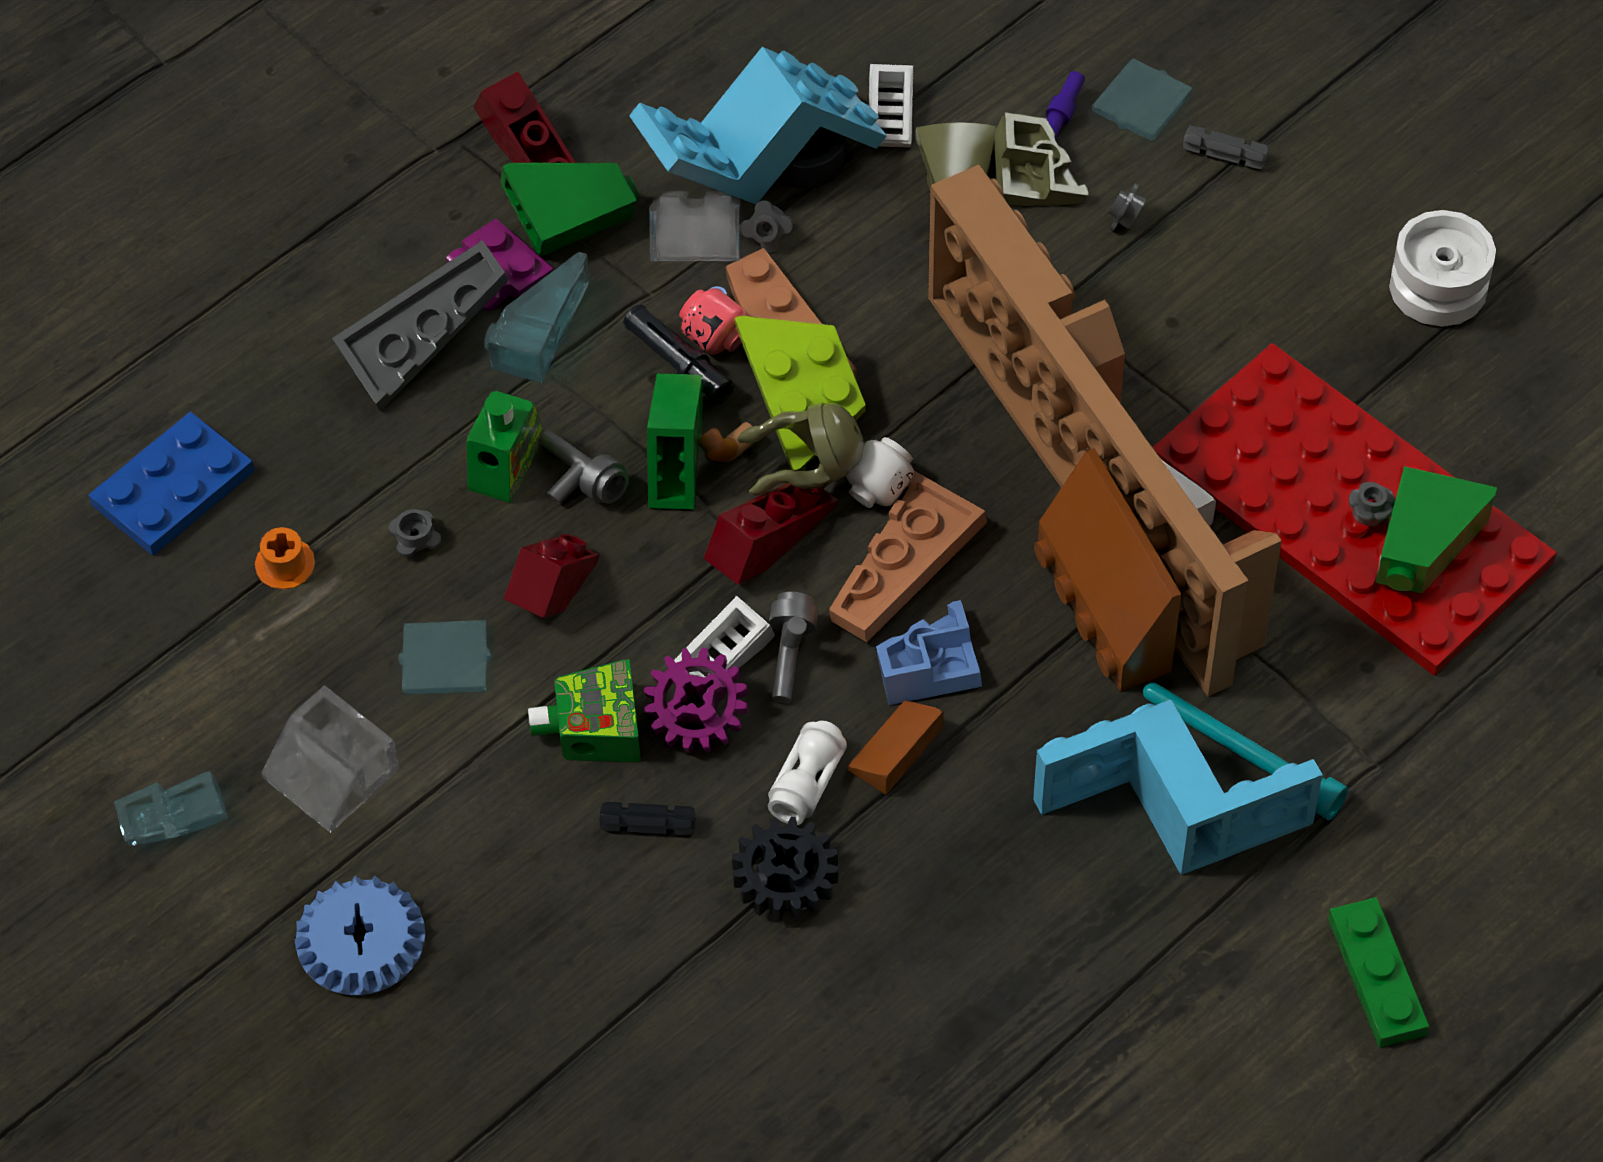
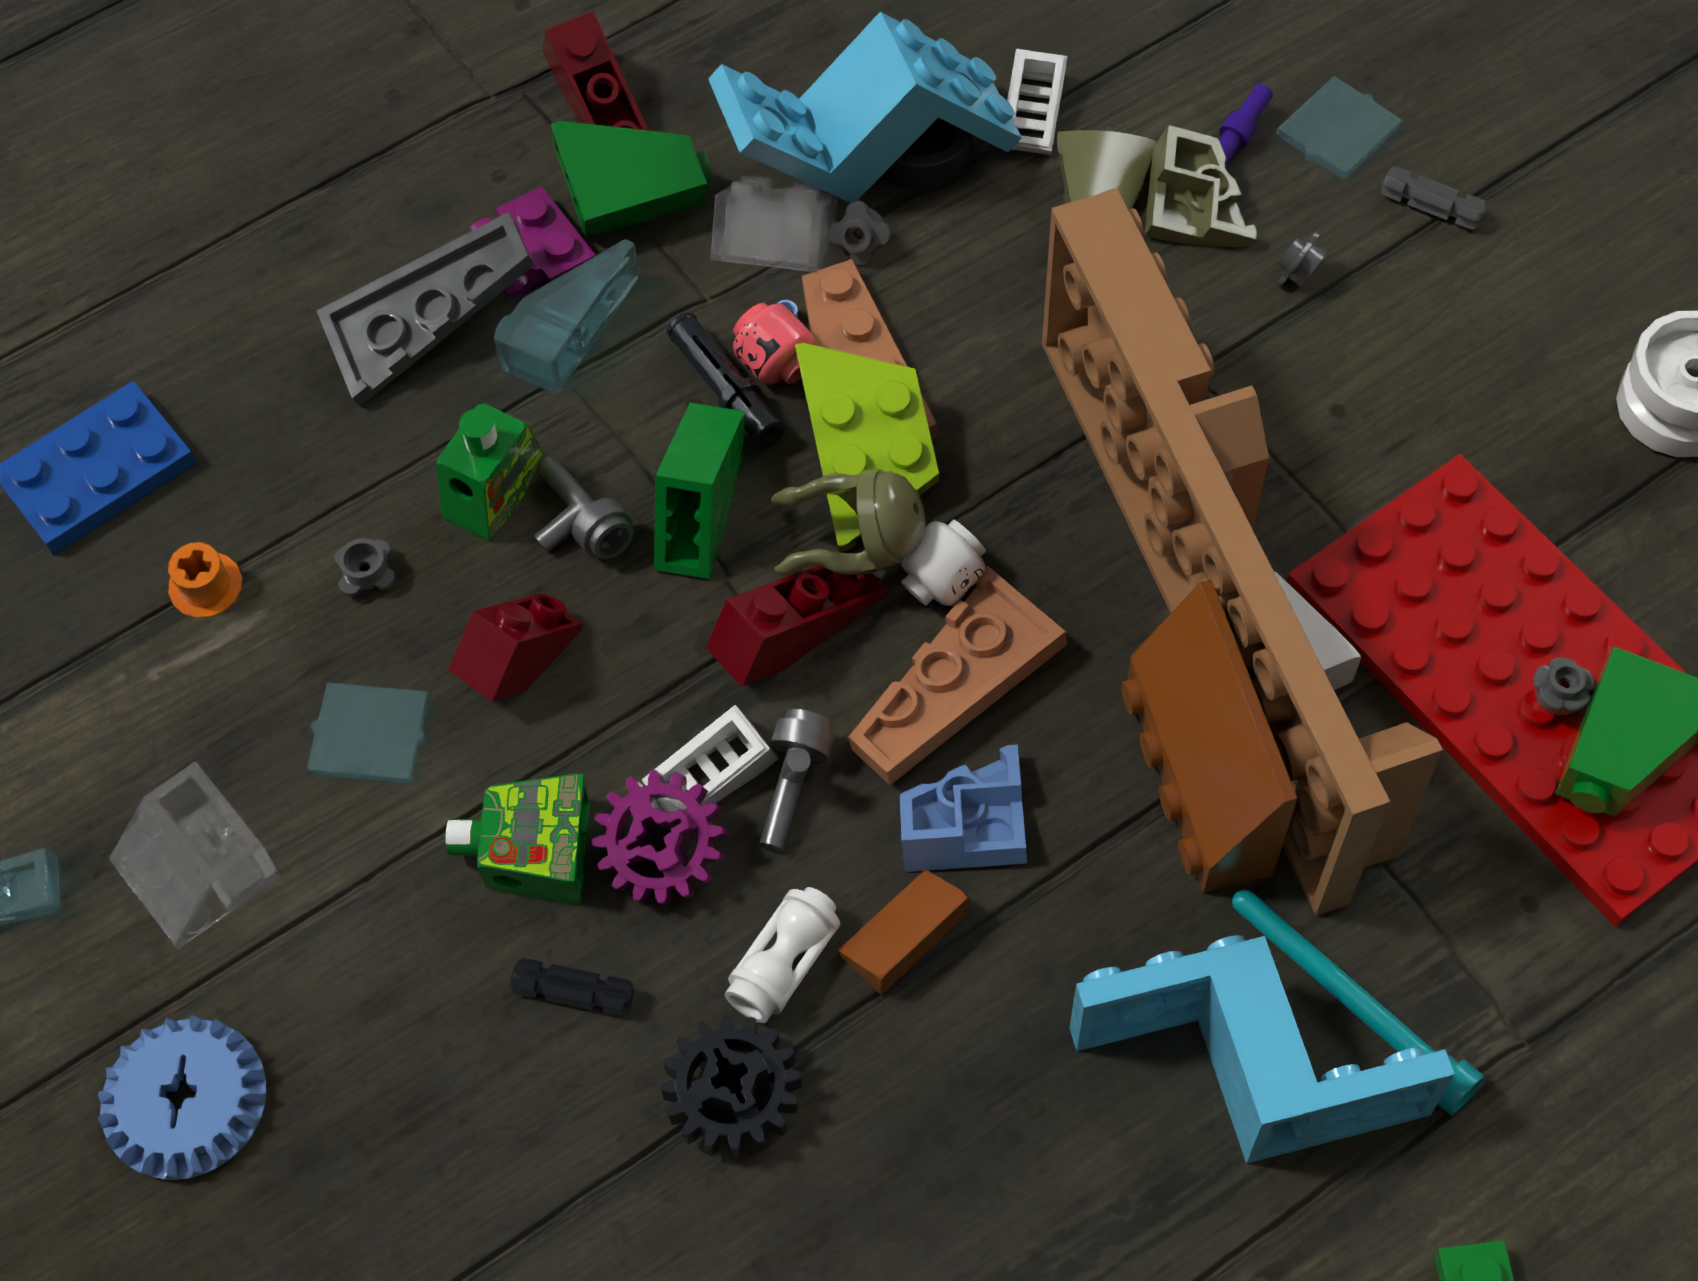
camera: 10 degrees right, 5 degrees up
dark orange arm [698,422,756,462] -> none

